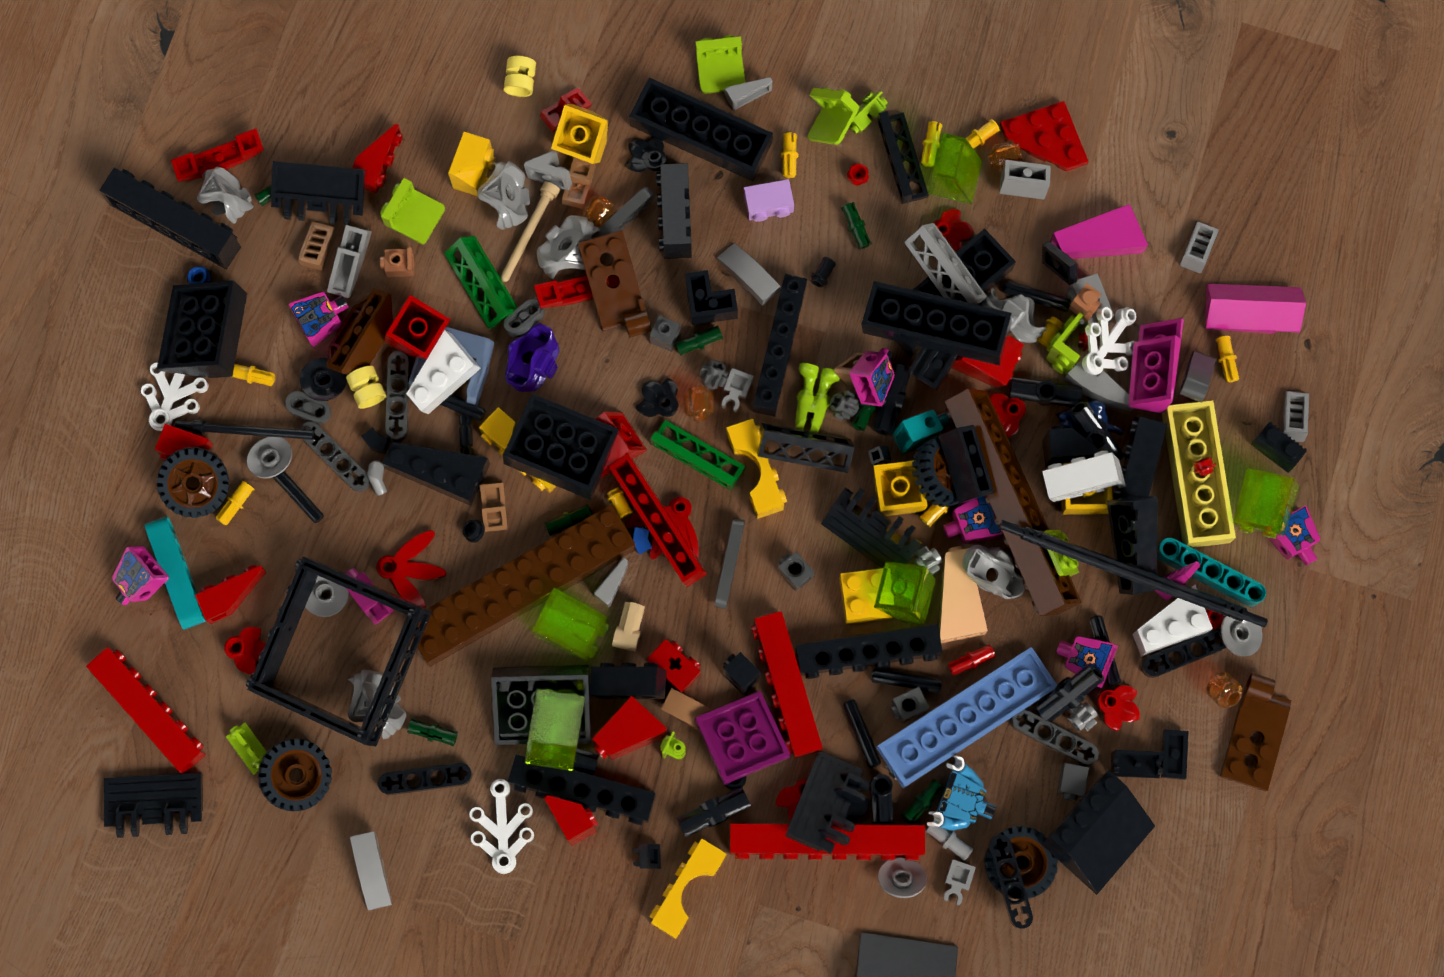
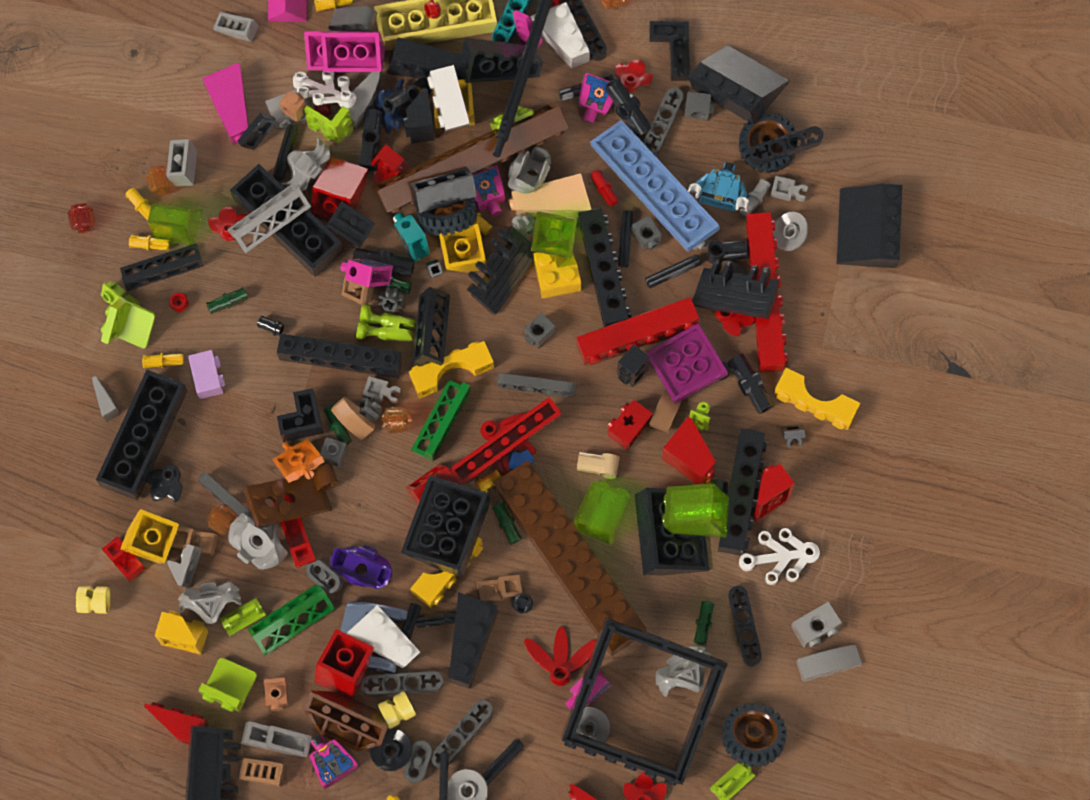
camera: 90 degrees left, 5 degrees down
black piece [361,428,390,454] -> none
light grey arm [367,460,387,496] -> none
tan piece [500,181,560,282] -> none
black brick [589,663,667,699] -> none
light grey slope [594,558,629,609] -> none
black plate [636,378,679,417] -> none
black wedge [656,163,692,259] -> none
lime bracket [696,35,745,94] -> none
light grey slope [717,243,780,306] -> none
black brick [861,281,1012,366] -> none
dark green pin [901,779,944,825] -> none
red plate [1000,101,1089,171] -> none
yellow pin [1037,316,1063,347] -> none
light grey gear [1068,702,1098,731] -> none
none -> clear red head [67,203,96,234]
none -> lime hinge [219,598,266,637]
none -> orange plate [272,438,325,483]
none -> medium nougat slope [331,397,375,440]
none -> red brick [370,145,404,176]
none -> light grey brick [791,602,842,648]

